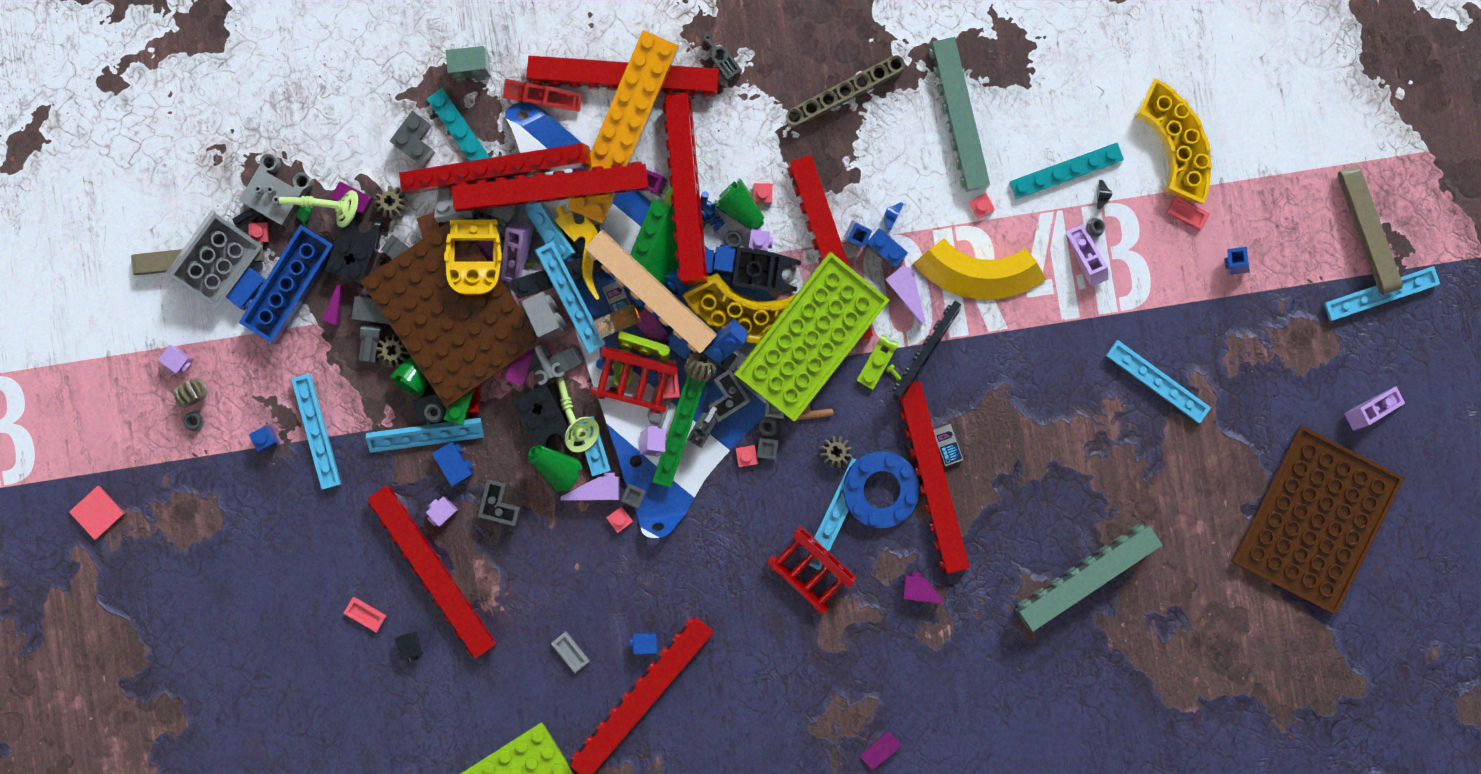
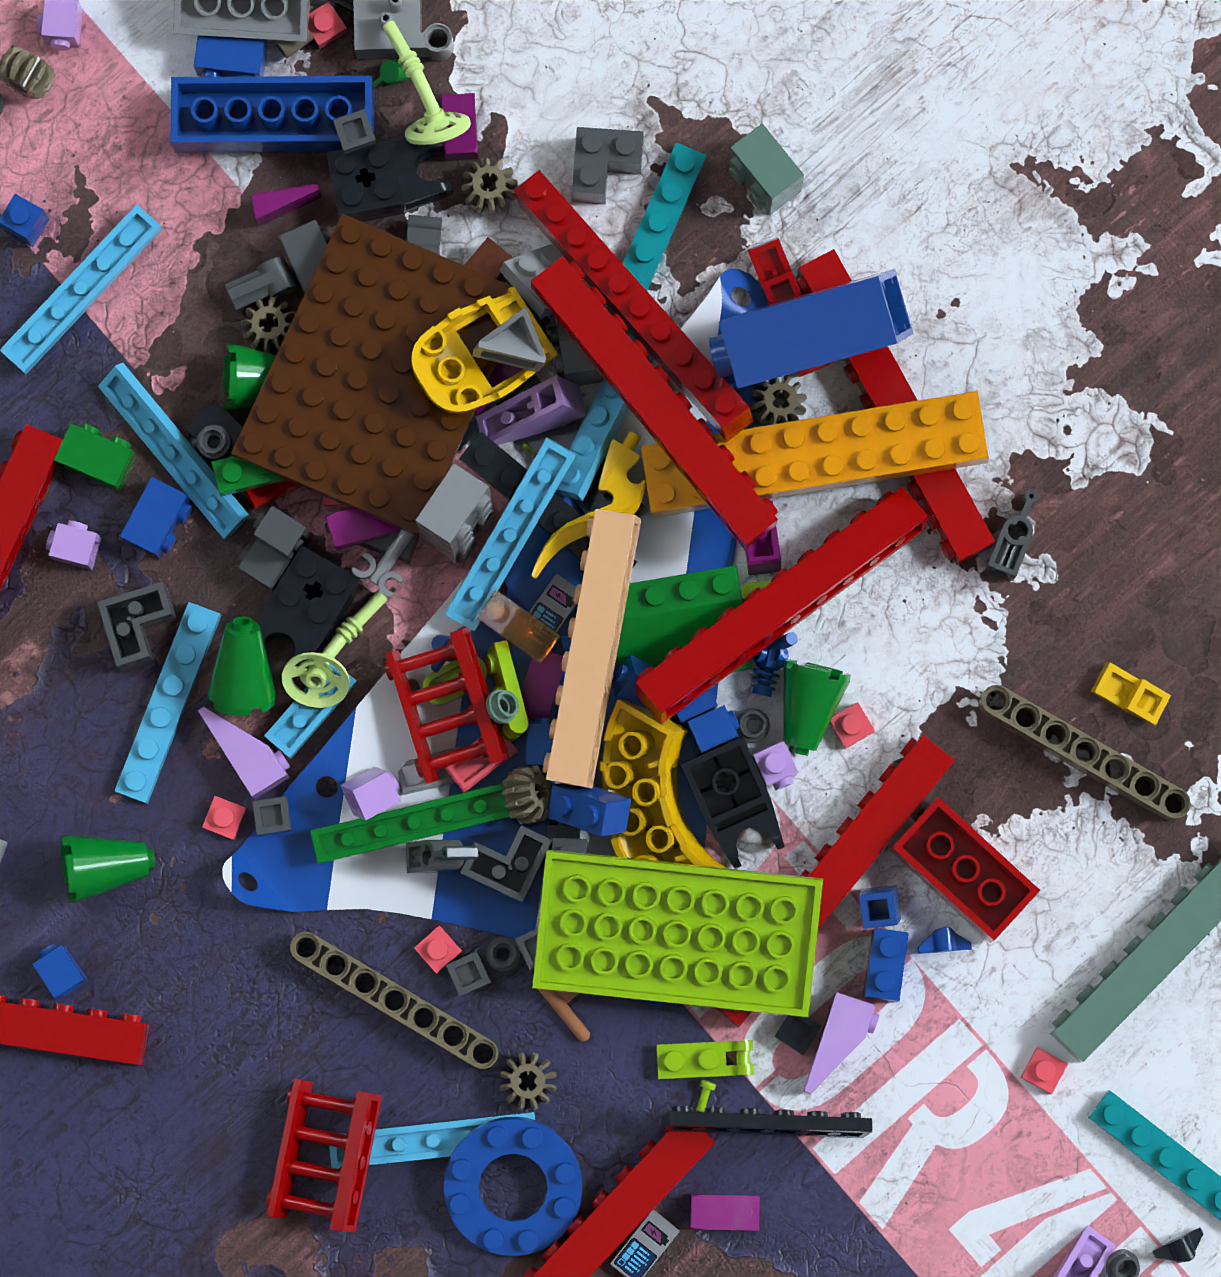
camera: 60 degrees right, 5 degrees down
dark grey piece [532,345,585,384] -> none
yellow brick [912,238,1046,300] -> none
none -> green brick [54,423,136,492]
none -> green cone [60,835,155,903]
none -> medium azure plate [115,602,222,804]
none -> dark grey brick [238,506,312,592]
none -> dark tan beam [290,932,499,1069]
none -> dark grey plate [333,109,376,154]
none -> light grey slope [472,307,546,372]
none -> sand green plate [486,690,519,724]
none -> magenta slope [690,1194,760,1231]
none -> blue brick [709,269,913,389]
none -> dark tan gear [750,375,807,425]
none -> black plate [774,1015,822,1055]
none -> red brick [889,797,1040,943]
none -> yellow slope [1090,662,1171,725]

